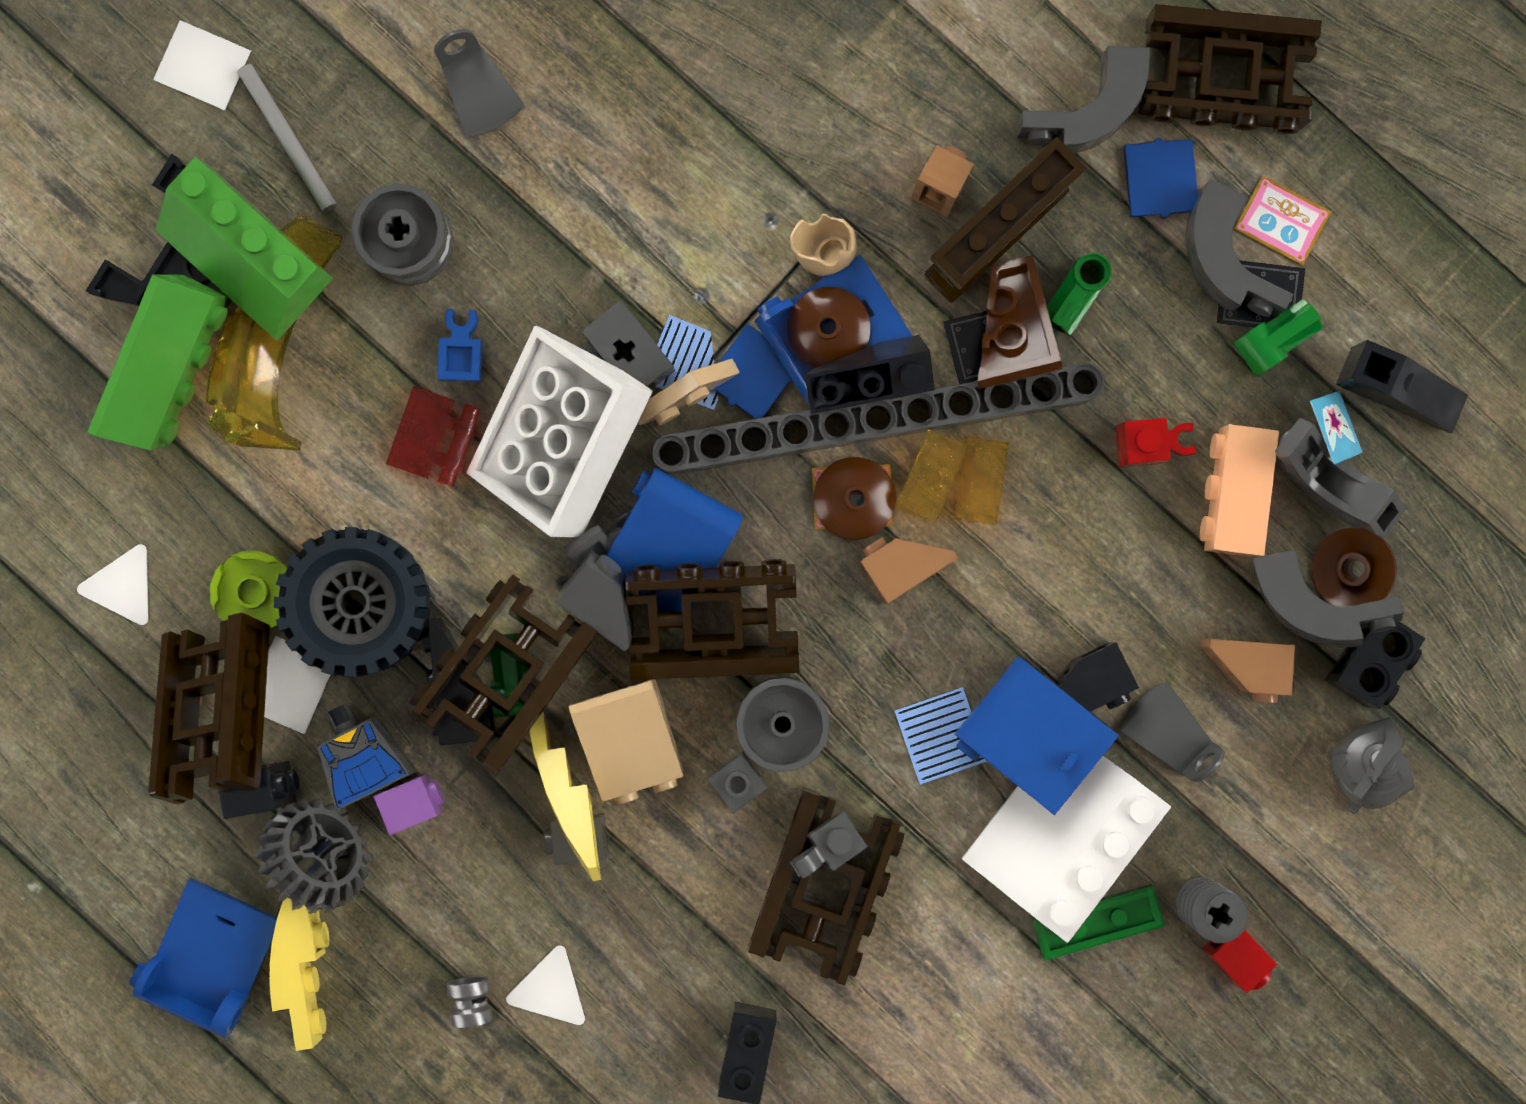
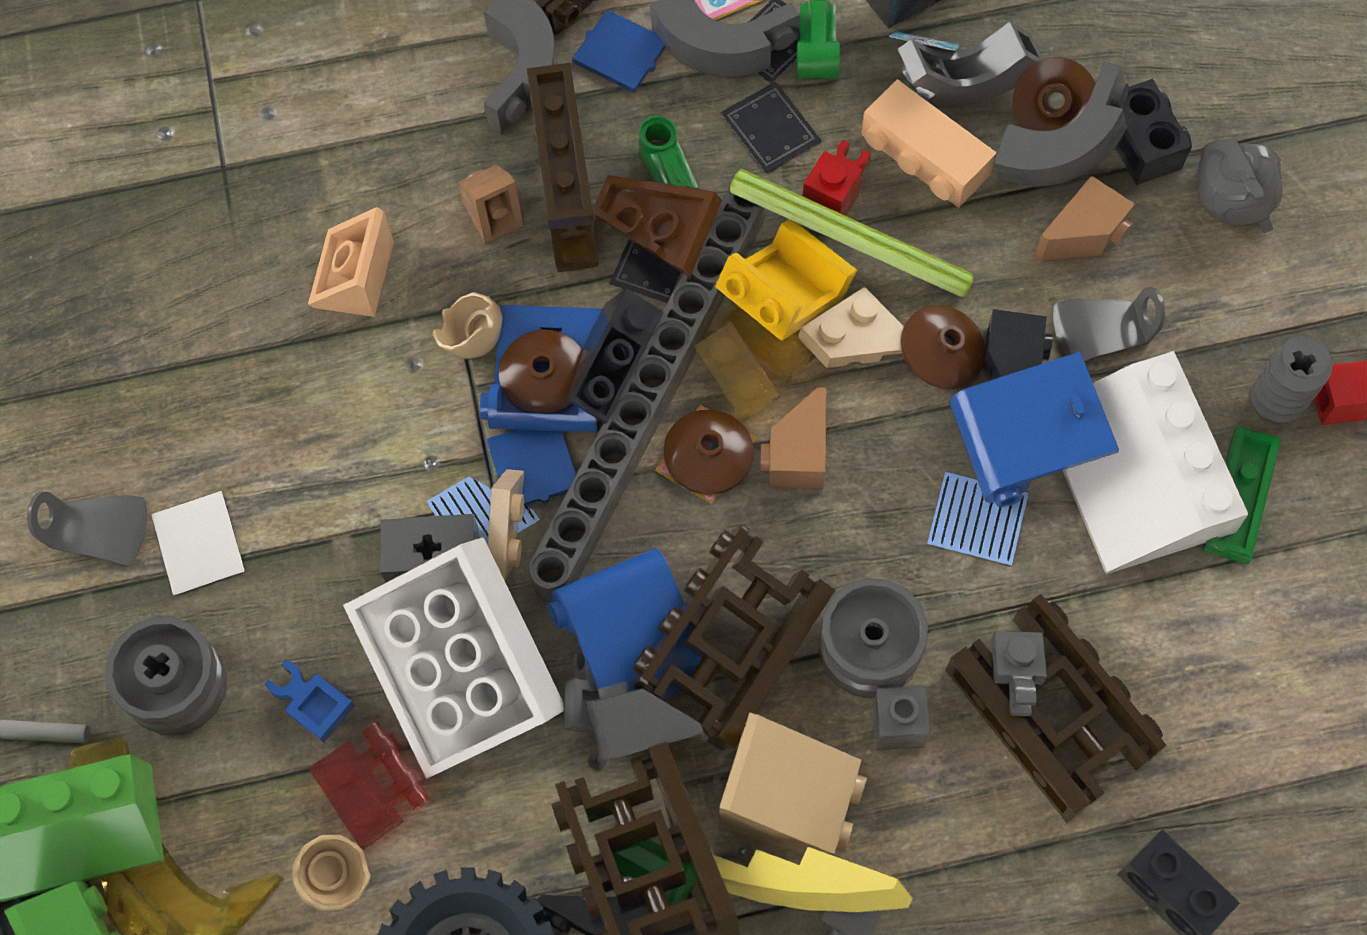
camera: 50 degrees left, 20 degrees down
none -> white sticker [151,491,245,596]
none -> tan hair [292,835,371,911]
none -> light nougat slope [308,207,394,317]
none -> yellow panel [715,219,857,341]
none -> black sticker [720,82,822,173]
none -> lime axle [730,169,974,297]
none -> tan wing [798,287,904,368]
none -> reddish brown dish [901,305,985,389]

